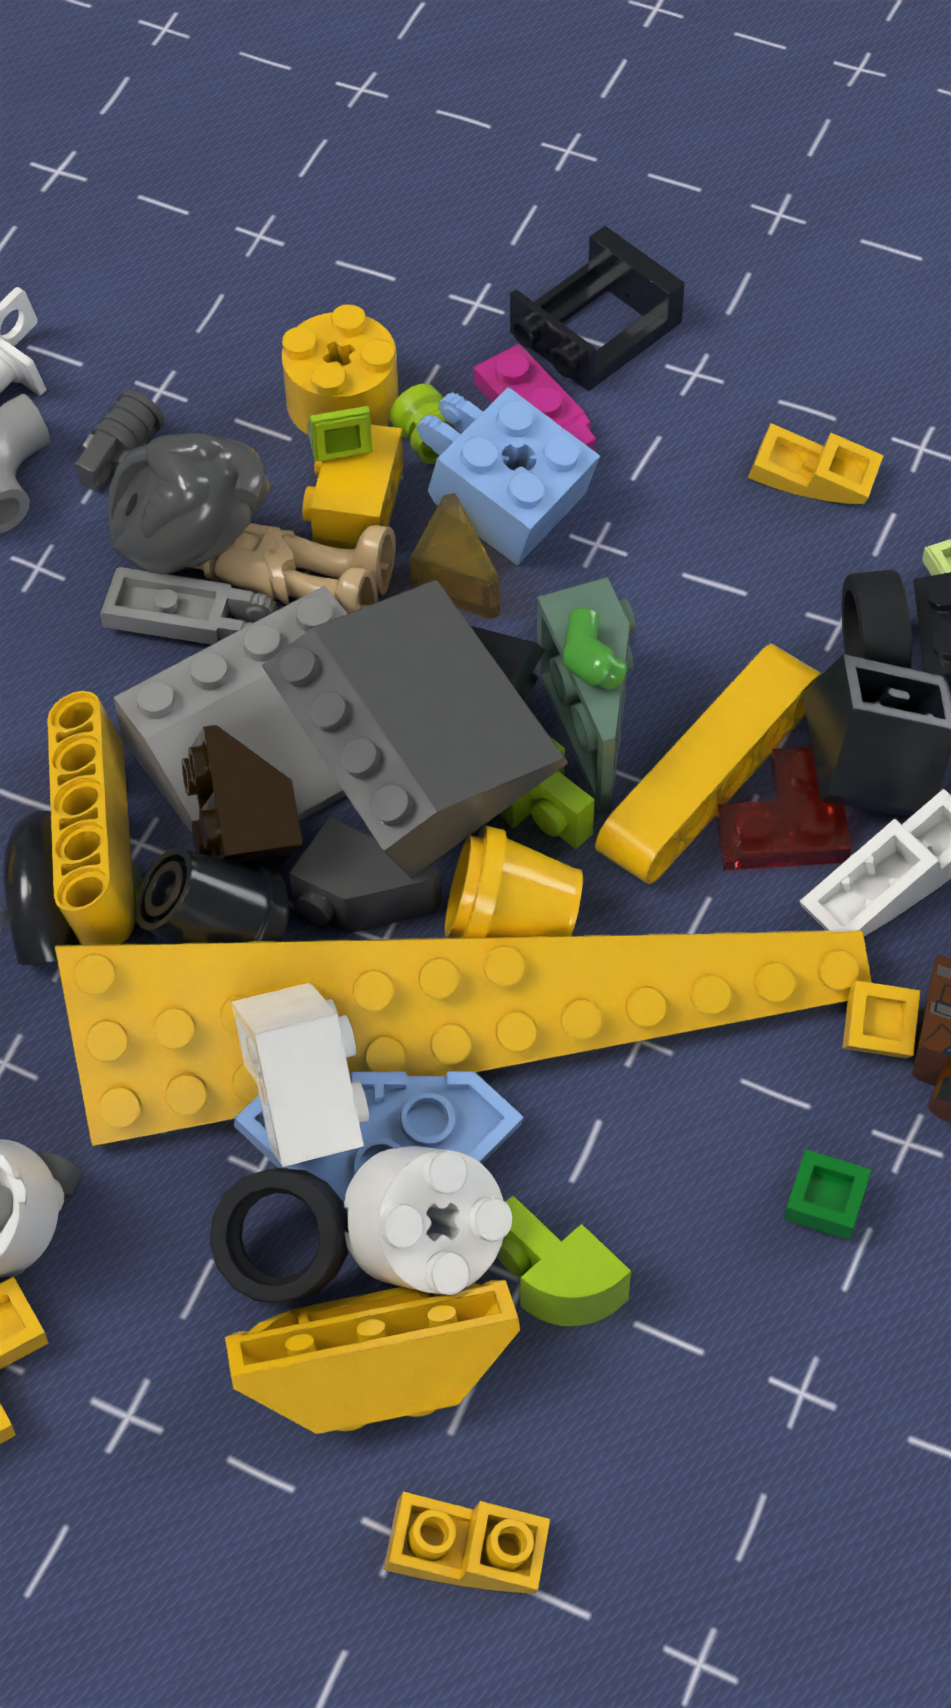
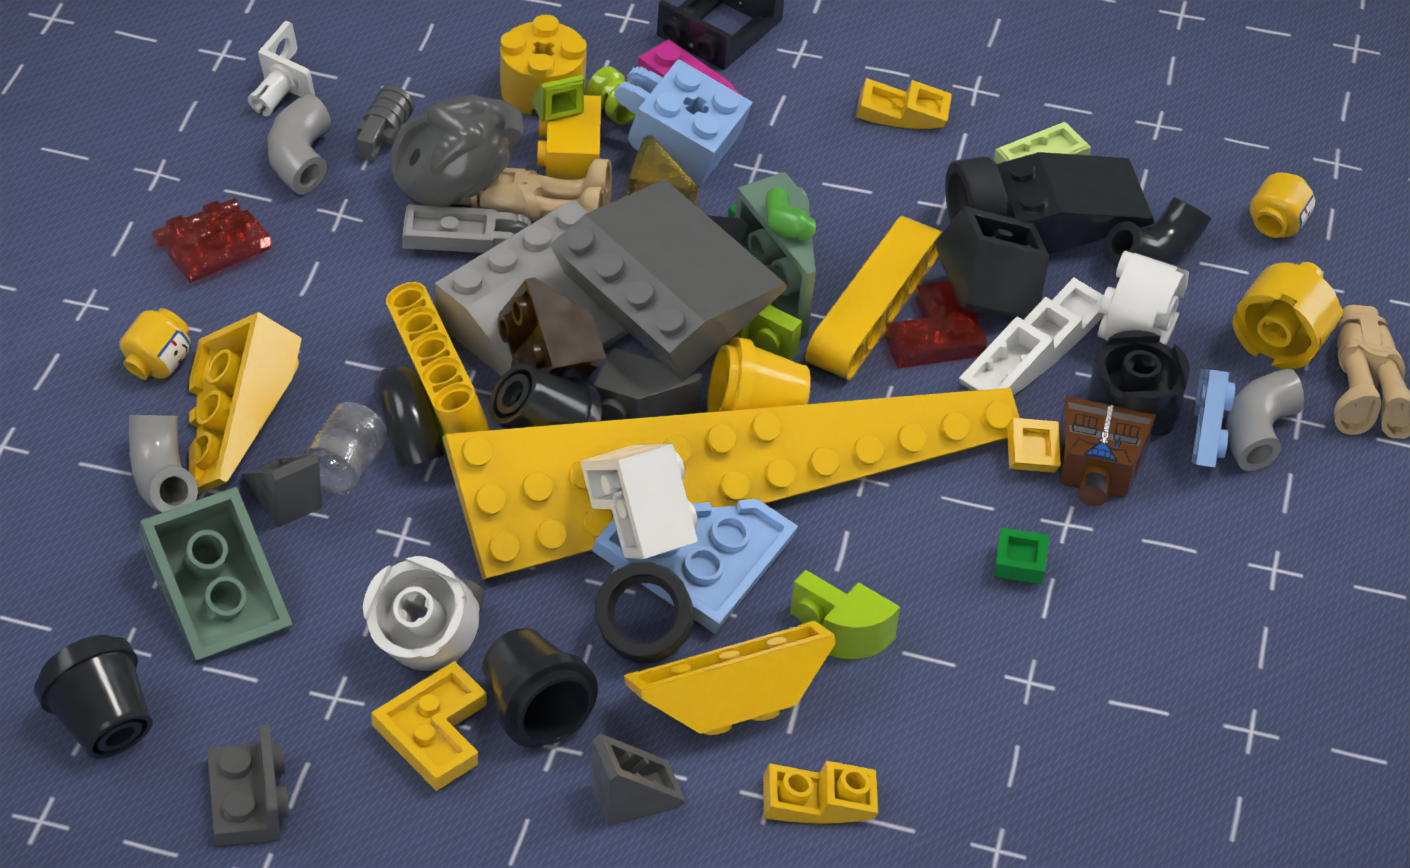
camera: 15 degrees left, 10 degrees down
white brick [344,1146,512,1295] -> none
none -> black piece [482,628,598,748]
none -> dark grey slope [591,733,686,826]

